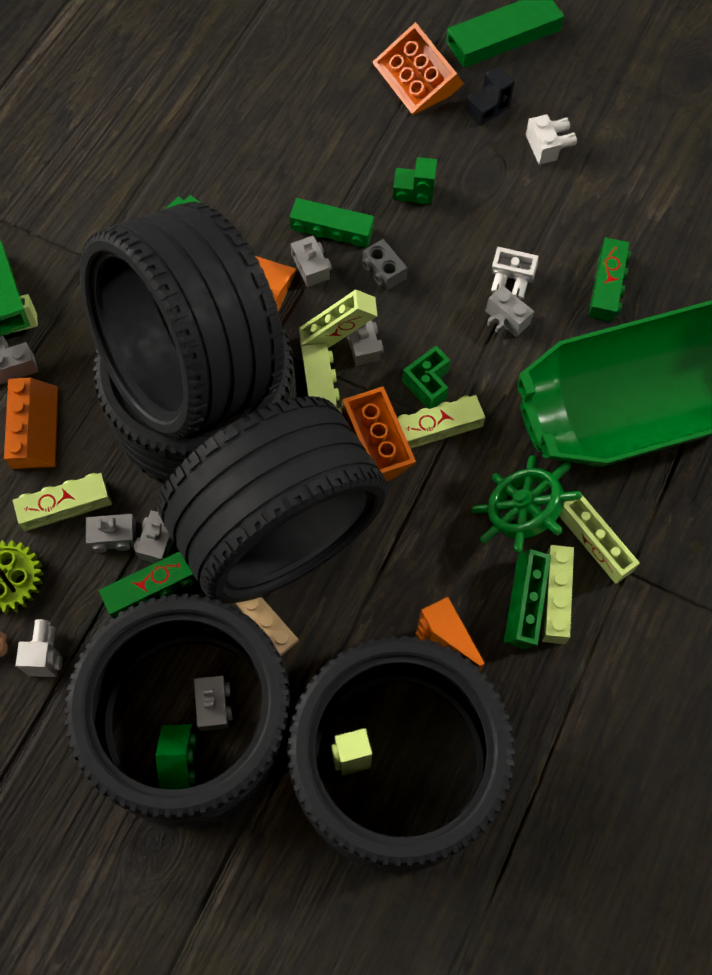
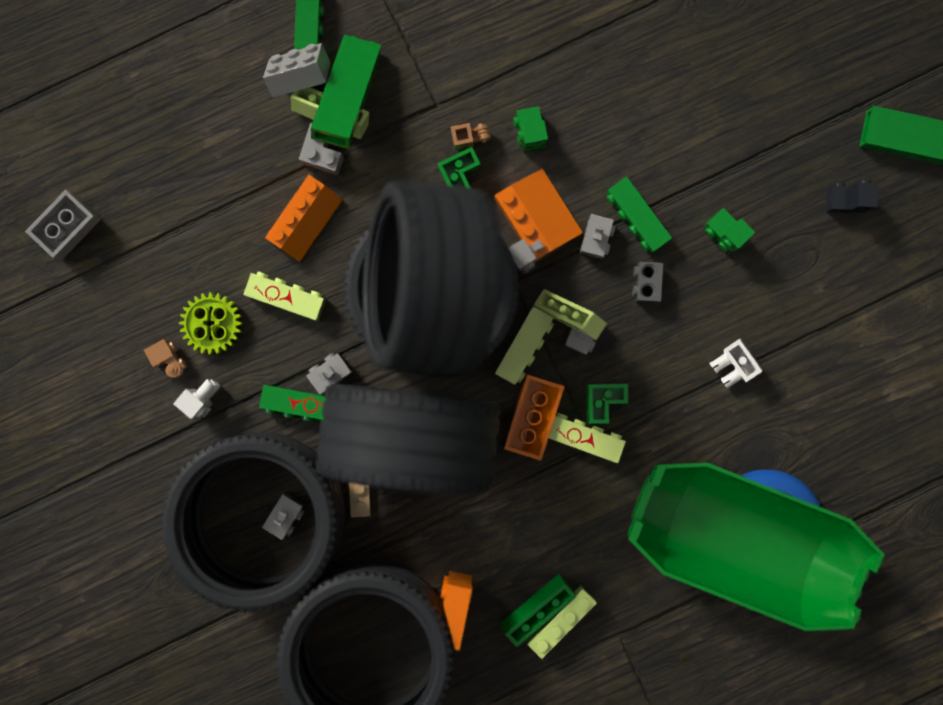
camera: 40 degrees right, 20 degrees up
light grey brick [86,514,136,553] -> none
green brick [155,724,197,790] -> none
yellowish green brick [331,728,372,776] -> none
orange slope [372,22,464,115] -> none
green piece [472,455,582,553] -> none
light grey brick [486,285,534,337] -> none
white brick [526,114,577,165] -> none
yellowish green brick [559,495,640,584] -> none
green brick [588,237,631,322] -> none

